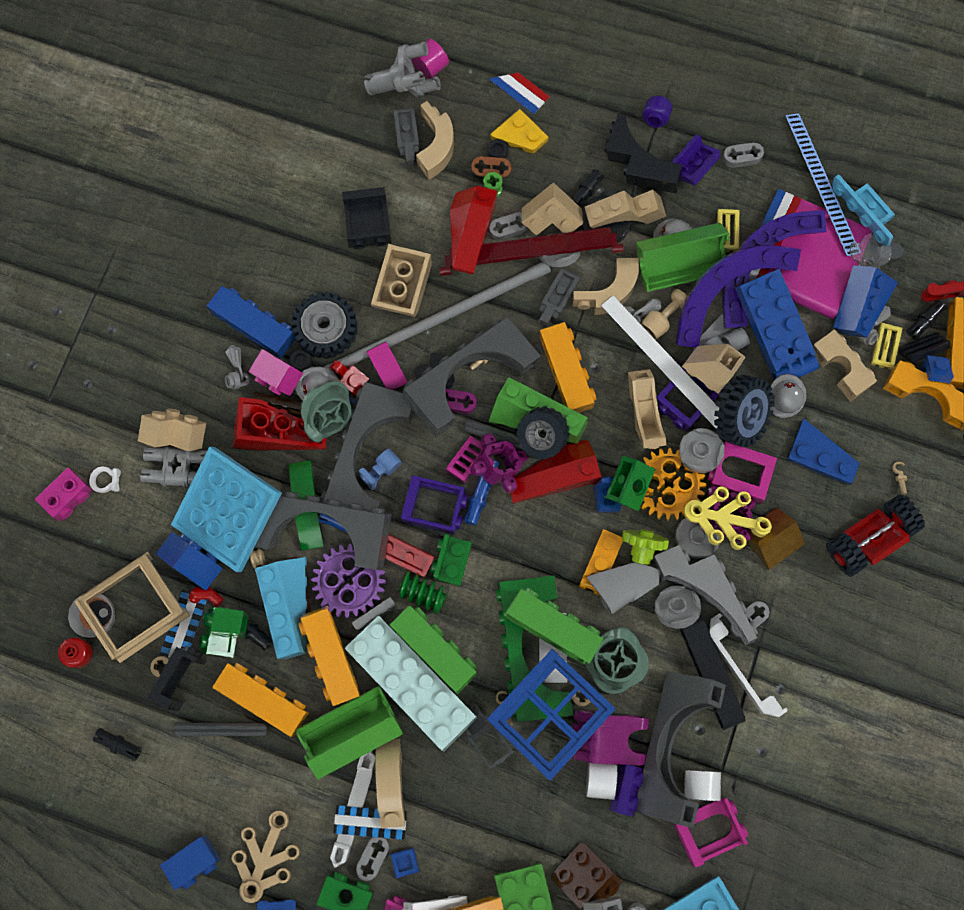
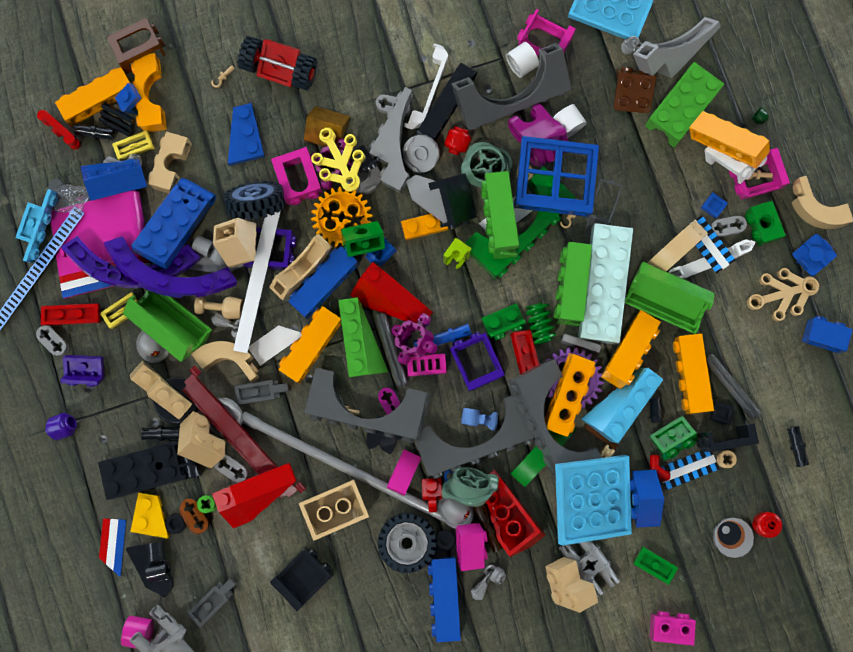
camera: 125 degrees left, 5 degrees up
tan piece [74,552,190,663] -> none
white piece [89,466,121,493] -> none
green brick [208,607,249,639] -> none
tan arch [416,101,454,180] -> none
black wheel [517,406,569,459] -> none
black arch [604,113,682,194] -> none
dark purple bracket [610,764,643,817] -> none
lime plant [622,529,669,565] -> none
light grey tile [679,428,725,473] -> none
light grey hat [770,374,806,418] -> none
none -> red plate [41,303,100,326]
none -> black hinge [98,441,202,500]
none -> black panel [126,541,173,597]
none -> white sticker [248,325,302,366]
none -> blue brick [288,246,359,319]
none -> black bracket [350,145,379,173]
none -> black panel [428,173,477,230]
none -> lime hinge [443,238,472,269]
none -> red head [444,126,471,156]
none -> light orange brick [544,353,596,437]
none -> green plate [632,546,678,585]
none -> black tile [709,401,734,425]

